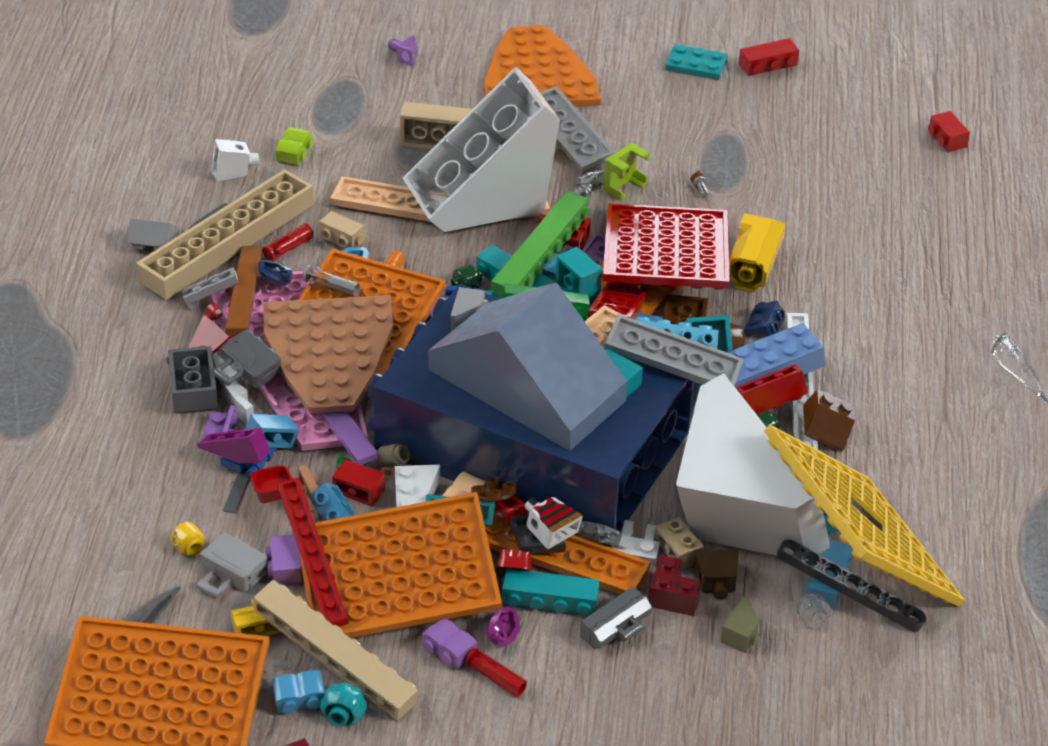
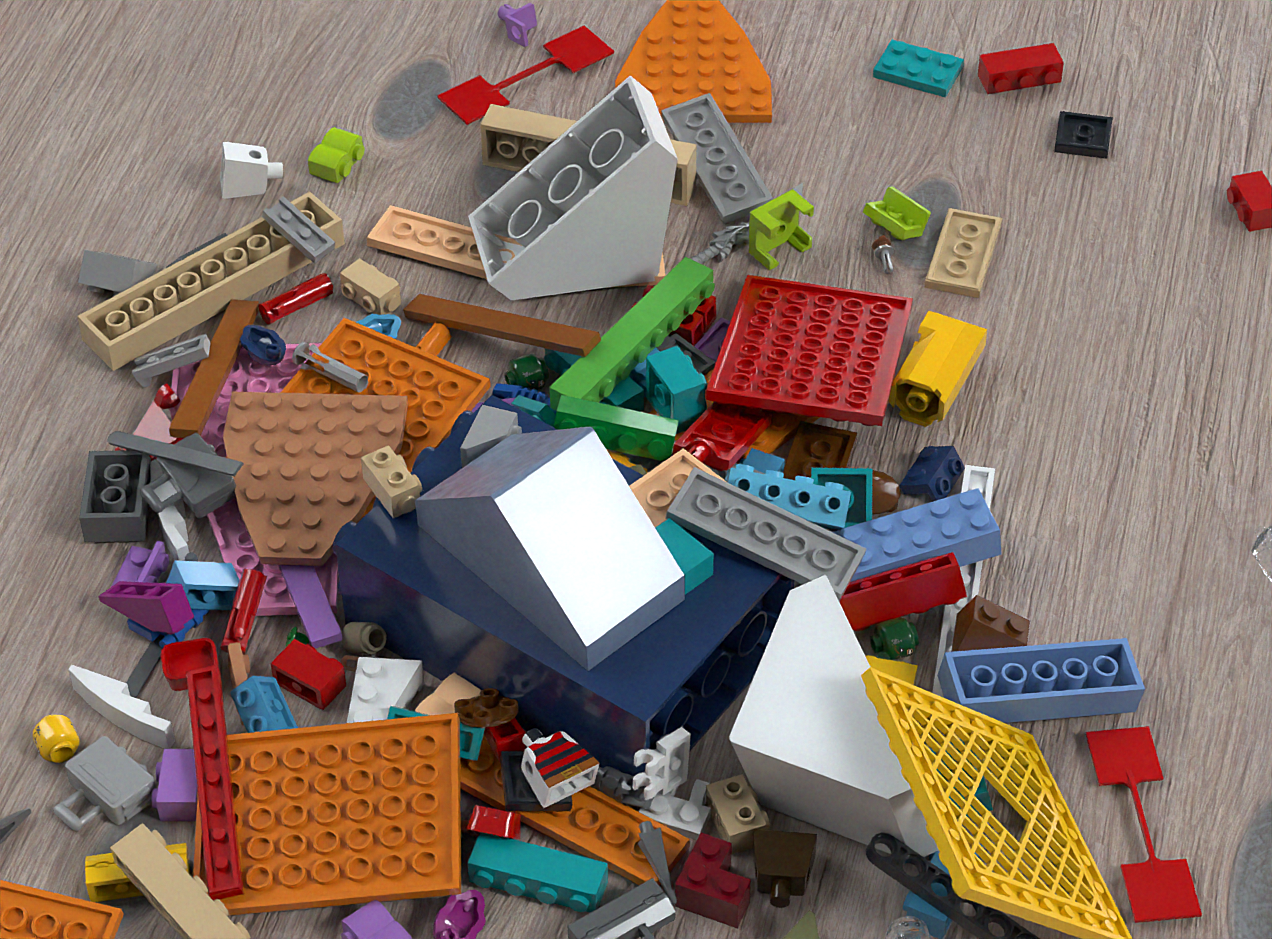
camera: 10 degrees right, 5 degrees up
none -> white slope [68,665,175,749]
none -> dark grey piece [107,431,244,477]
none -> red piece [220,569,267,655]
none -> light grey hinge [262,196,335,264]
none -> tan brick [361,445,422,518]
none -> dark orange tile [403,294,601,357]
none -> red hinge [437,25,615,125]
none -> white plate [632,727,690,800]
none -> dark grey piece [638,821,677,905]
none -> lime bracket [862,187,931,240]
none -> tan tile [924,208,1002,298]
none -> medium blue brick [937,638,1145,723]
none -> black tile [1054,111,1113,159]
none -> red hinge [1085,726,1202,923]

